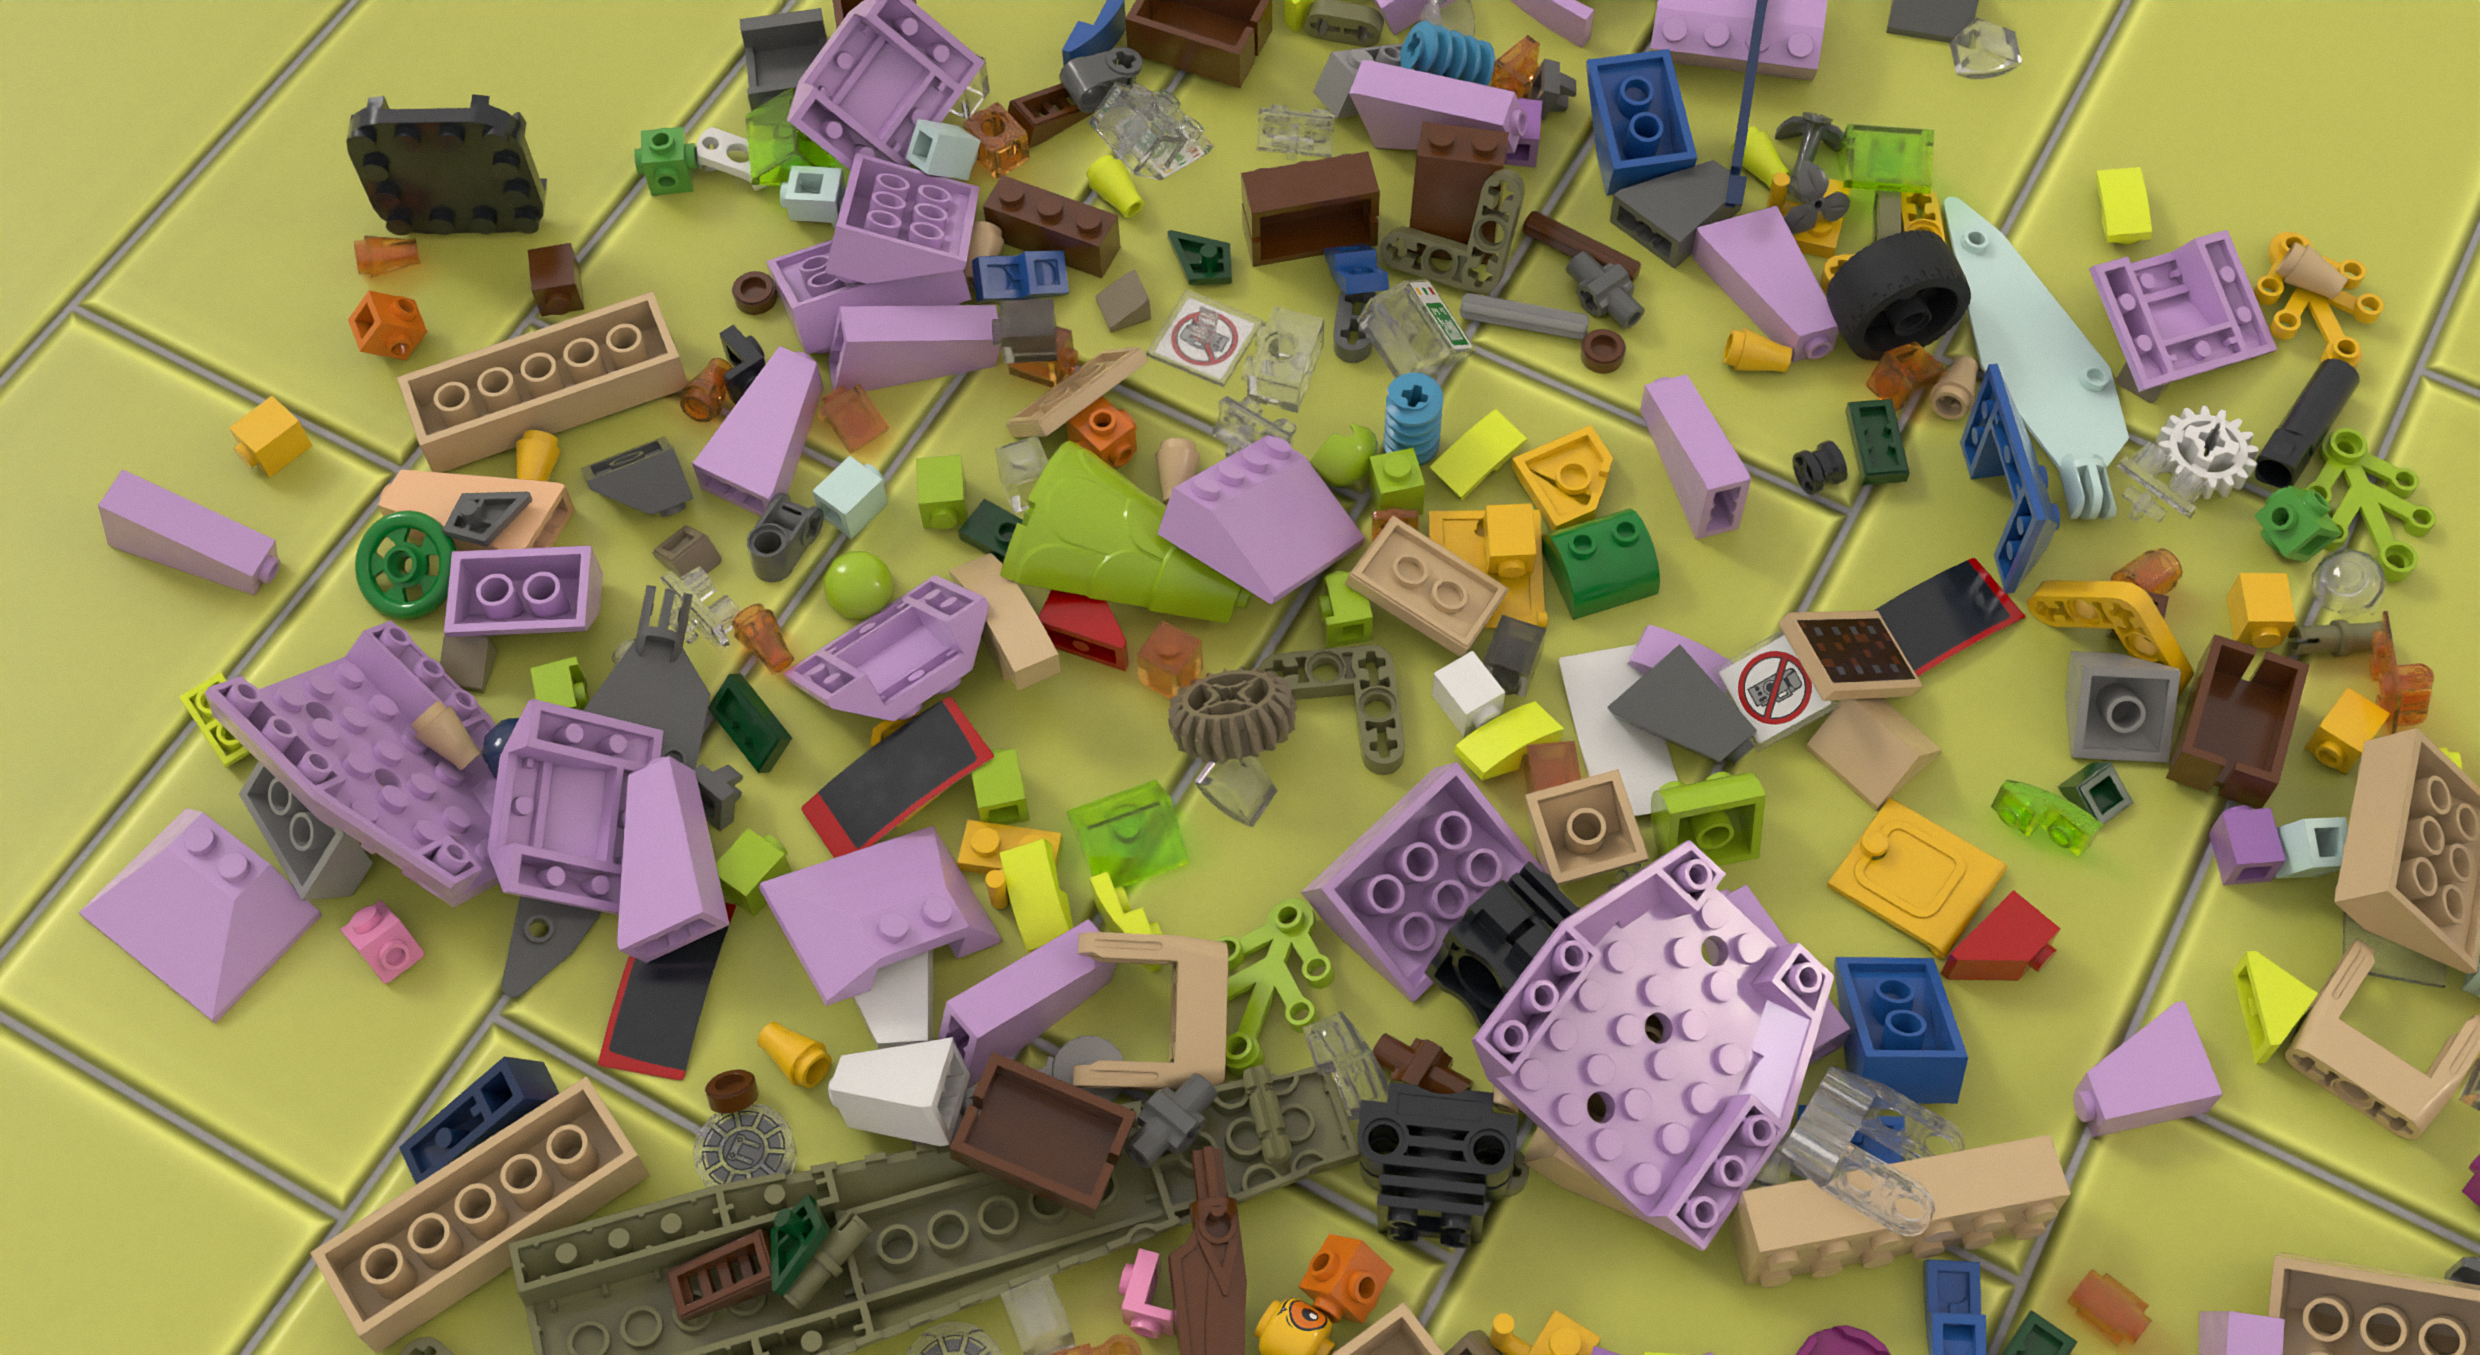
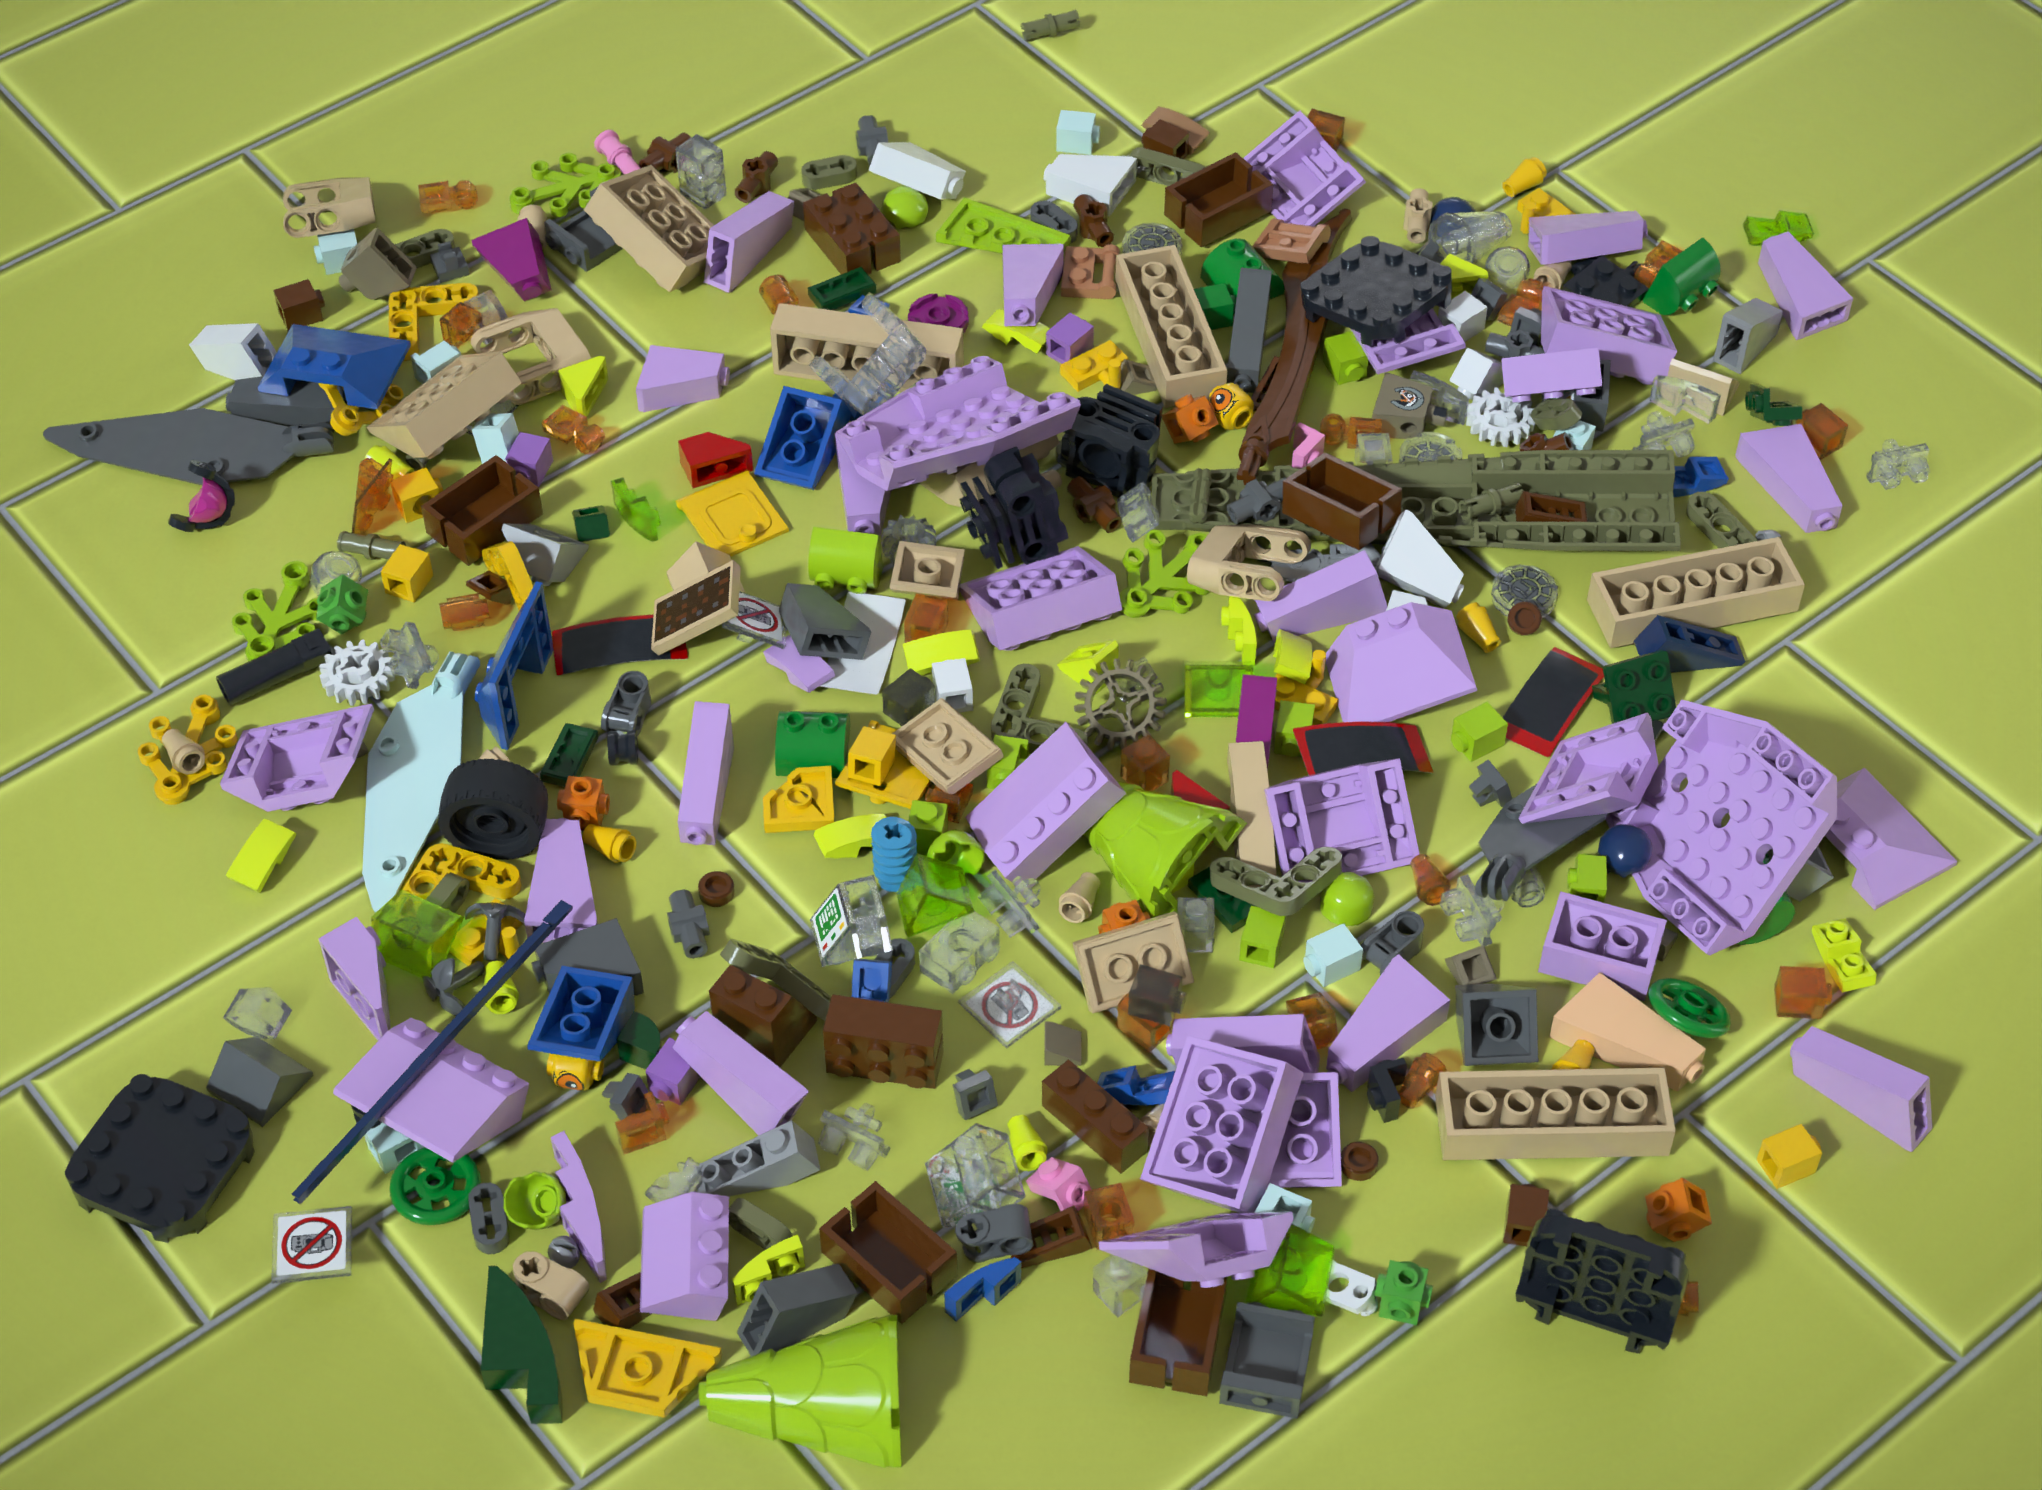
camera: 160 degrees left, 10 degrees down
tan cone [410,700,482,771] -> none
dark grey piece [442,491,533,547] -> none
lavender slope [617,756,730,963] -> none
dark green plate [708,673,792,773] -> none
dark green piece [770,1194,830,1297] -> none
light aqua brick [905,119,981,180] -> none
dark green piece [1167,230,1232,285] -> none
dark azure piece [1400,20,1495,86] -> none
light grey axle [1460,293,1589,340] -> none
reddish brown axle [1522,211,1641,283] -> none
none -> lavender slope [318,917,391,1041]
none -> clear orange plate [542,405,605,454]
none -> orange brick [557,776,610,831]
none -> dark grey piece [601,671,652,737]
none -> dark green brick [617,1011,662,1070]
none -> clear neon green slope [896,853,975,938]
none -> dark grey tile [953,1069,998,1121]
none -> bright pink bracket [1026,1157,1094,1211]
none -> neon yellow slope [1057,640,1119,695]
none -> olive beam [1210,847,1342,916]
none -> magenta slope [1236,674,1277,773]
none -> dark green bracket [1592,650,1676,724]
none -> clear orange brick [1774,966,1832,1019]

